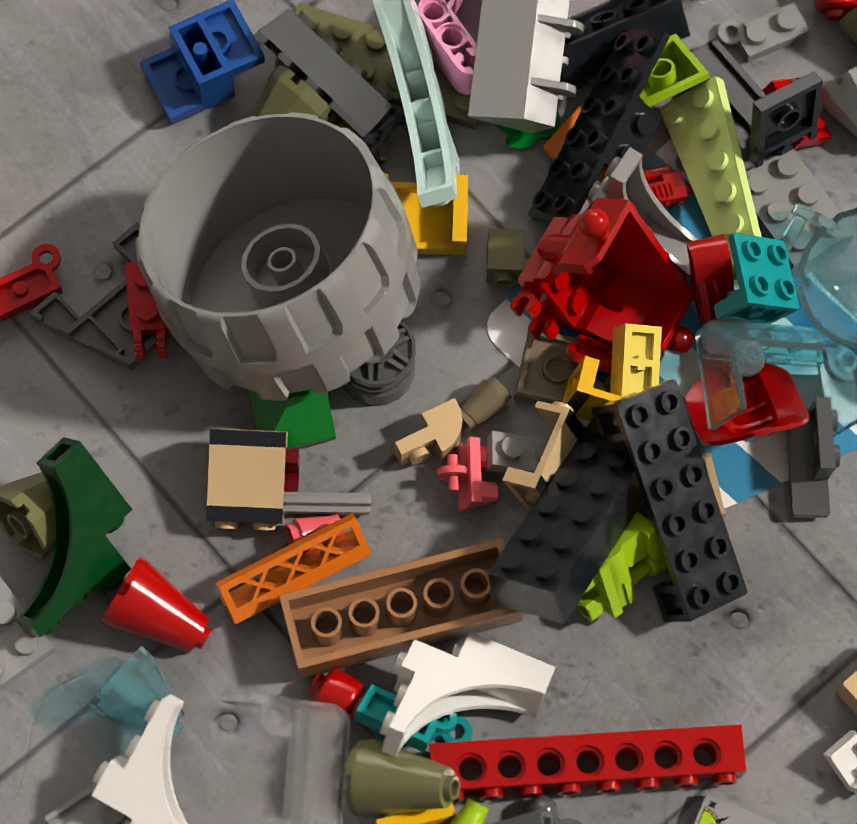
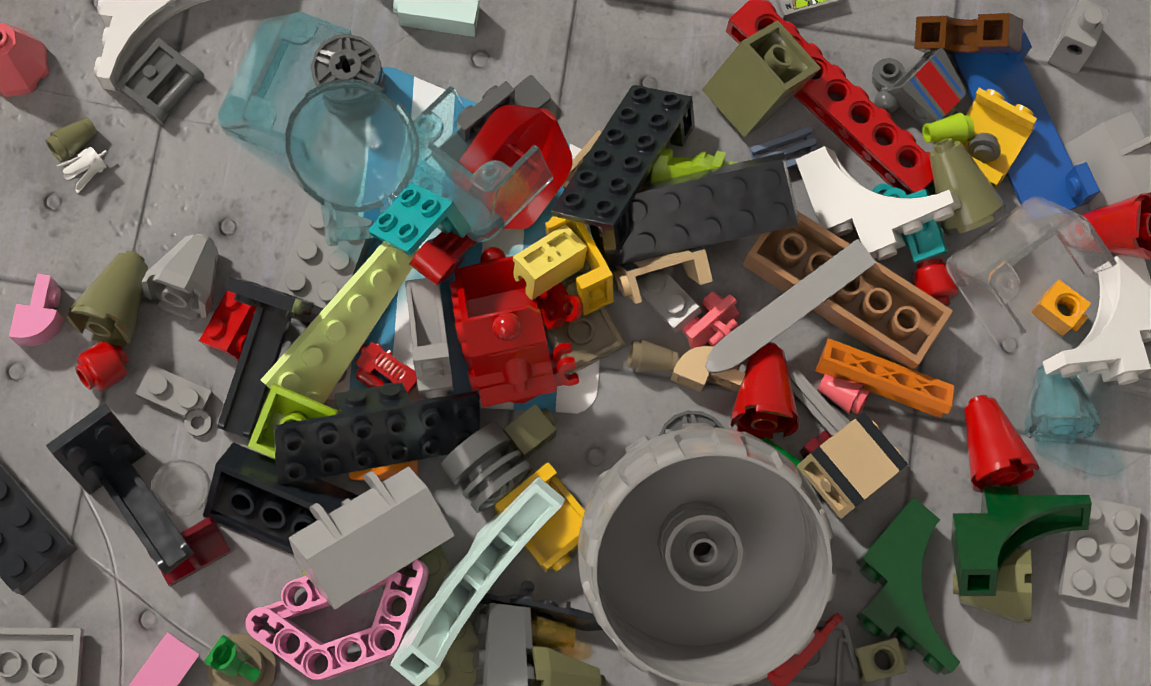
camera: 135 degrees left, 5 degrees up
none -> dark grey wheel [440,422,533,513]
none -> olive slope [702,21,821,137]
none -> light grey piece [705,239,877,373]
none -> red cone [730,342,799,439]
none -> sand blue tile [749,126,818,170]
none -> olive brick [854,638,908,684]
none -> dark green arch [856,497,960,675]
none -> light orange brick [1031,279,1091,337]

